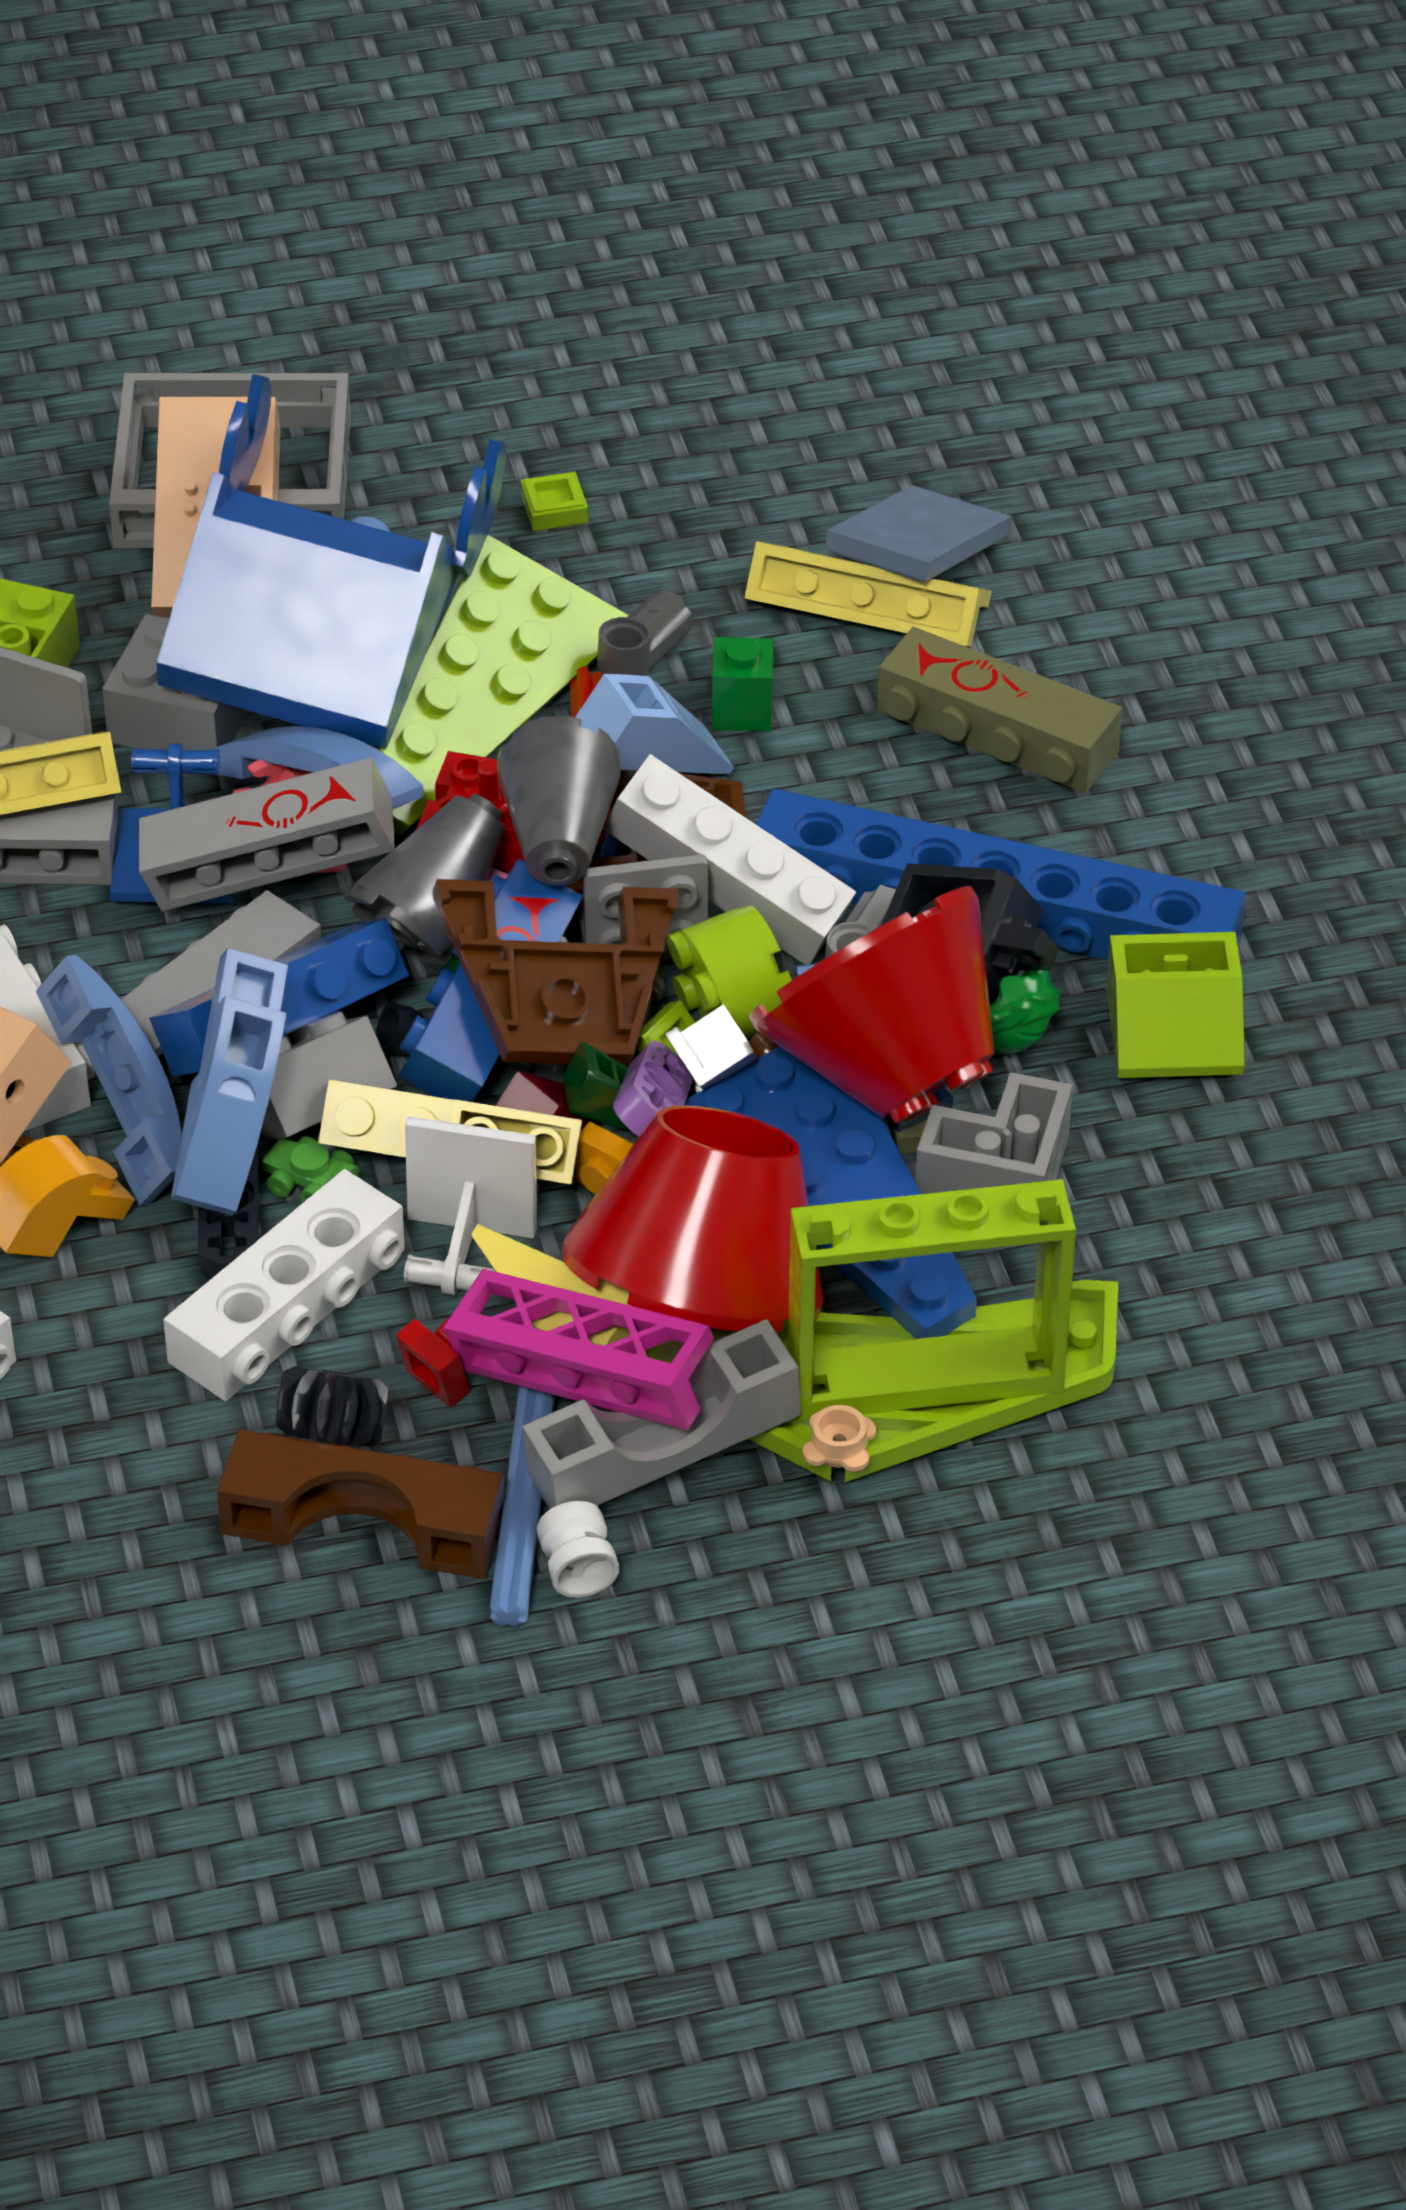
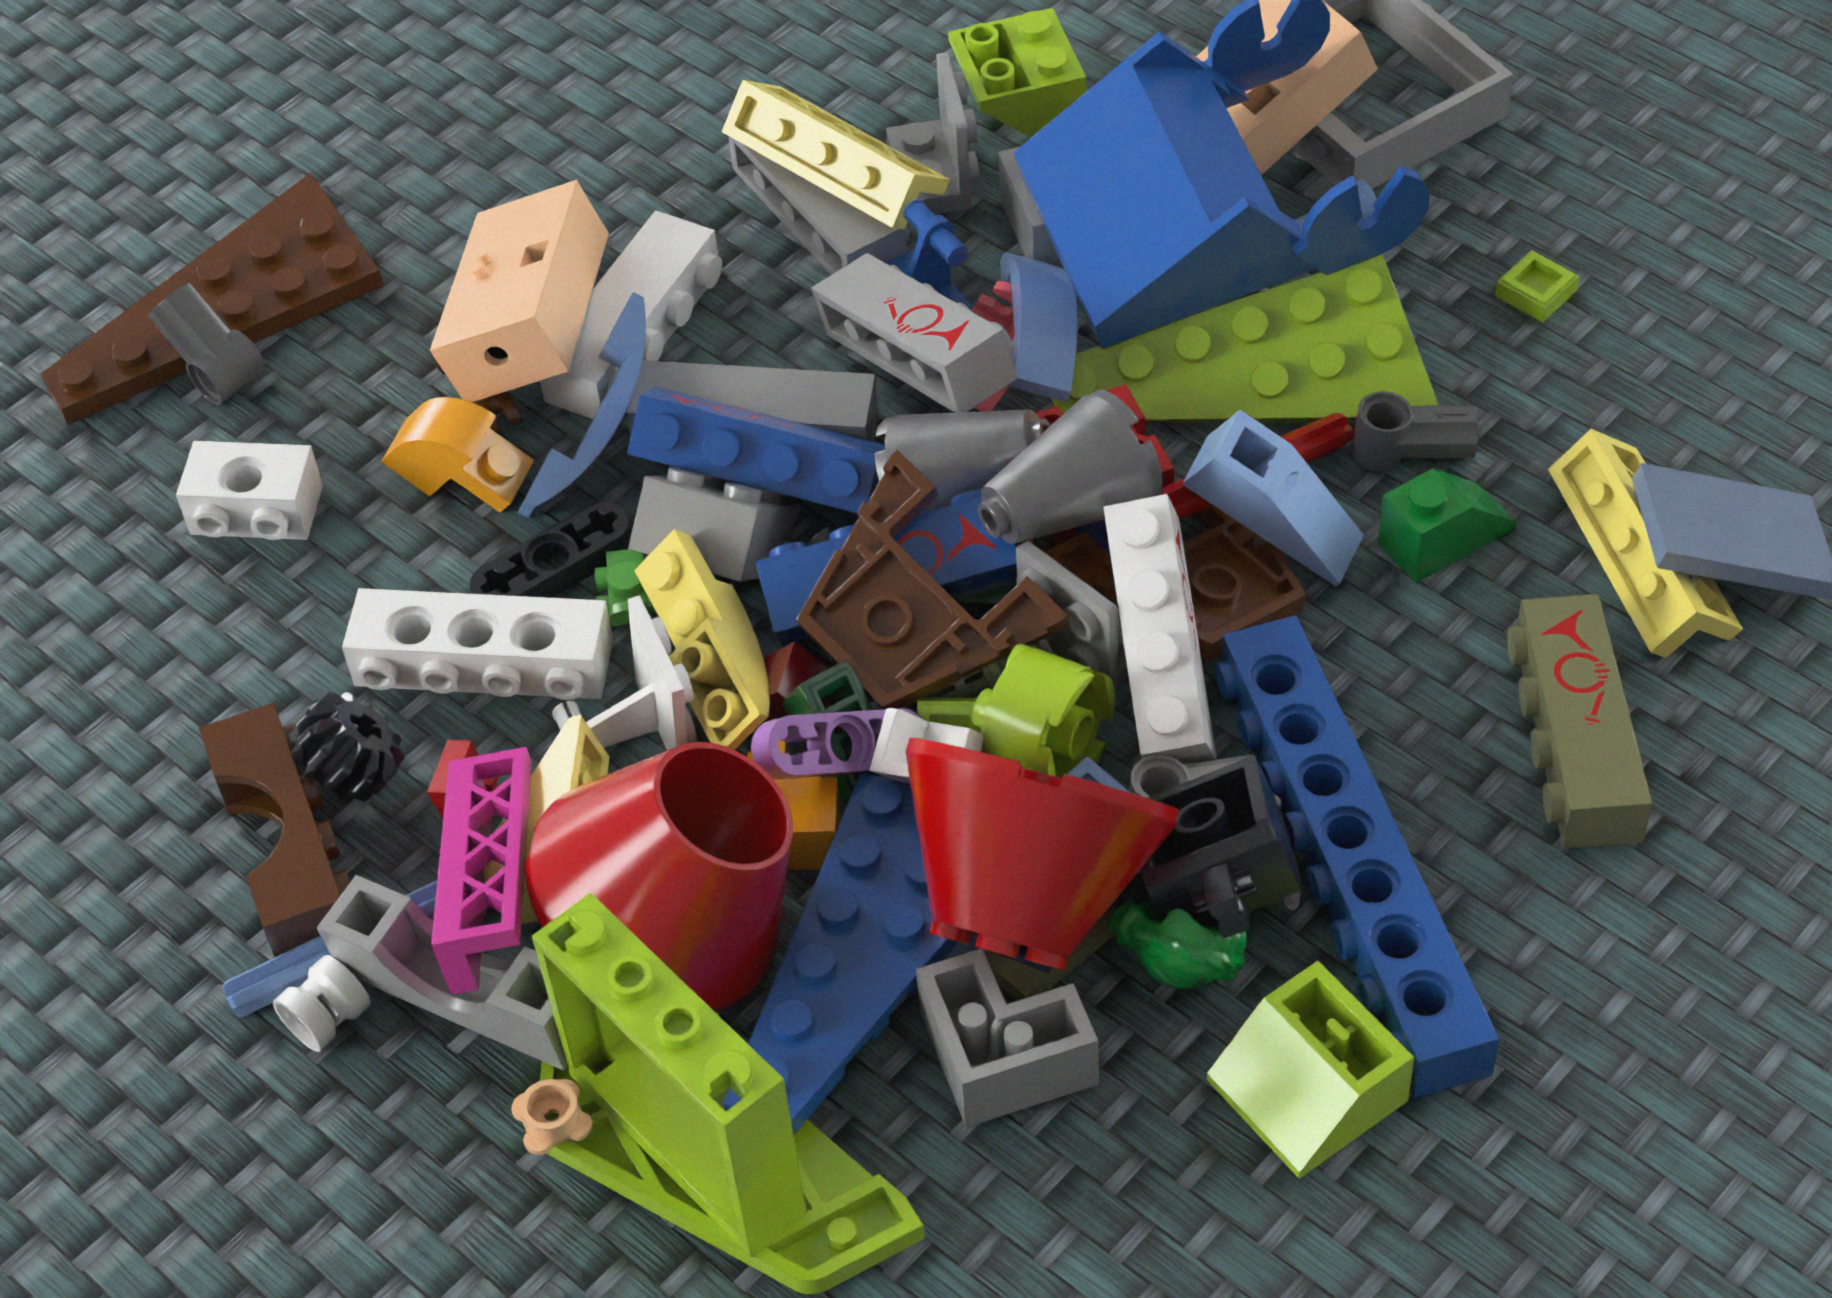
camera: 60 degrees right, 5 degrees up
medium blue slope [171,948,288,1216] -> none

